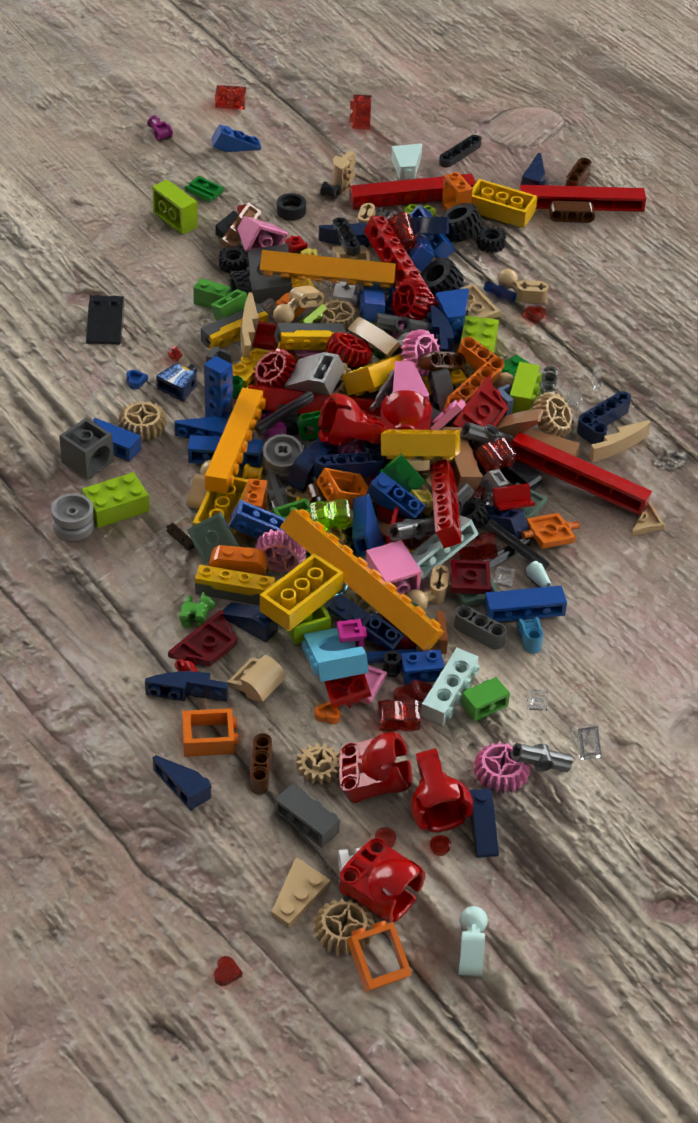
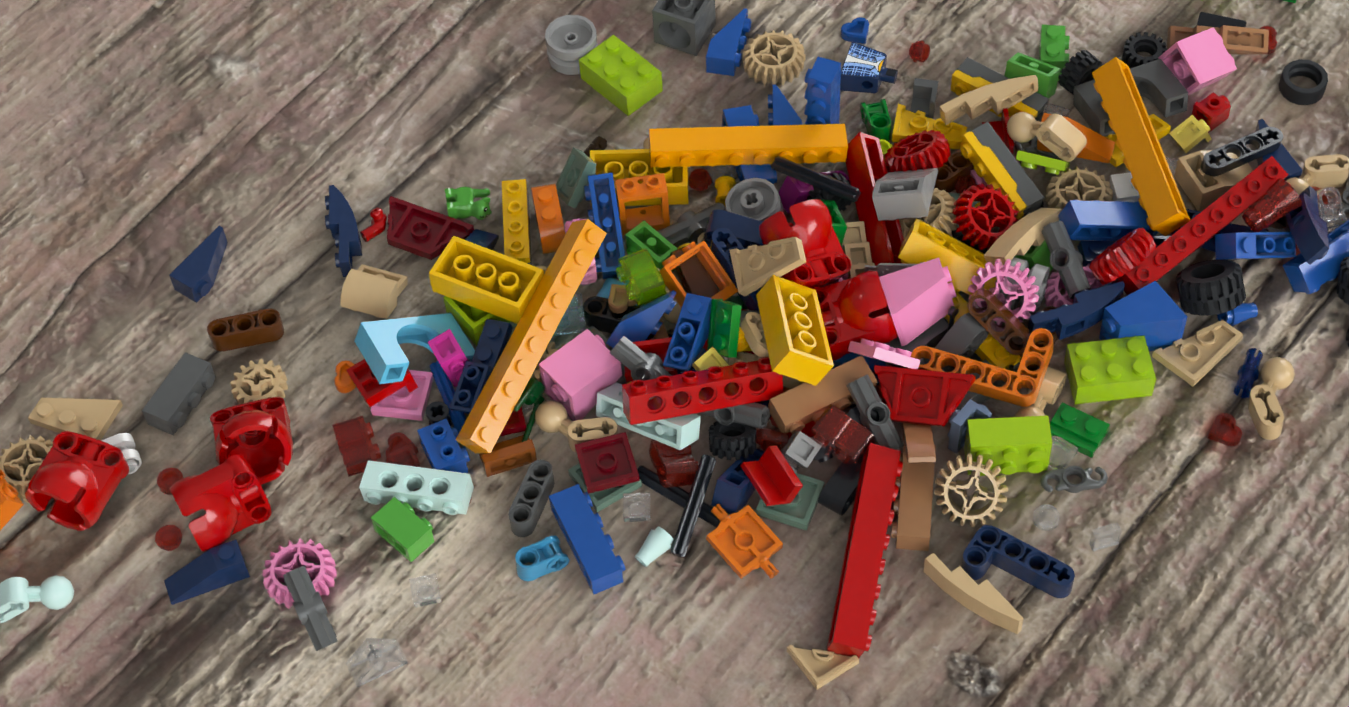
camera: 80 degrees right, 10 degrees up
orange window [182,708,238,757] -> none
none -> tan wing [730,237,806,296]

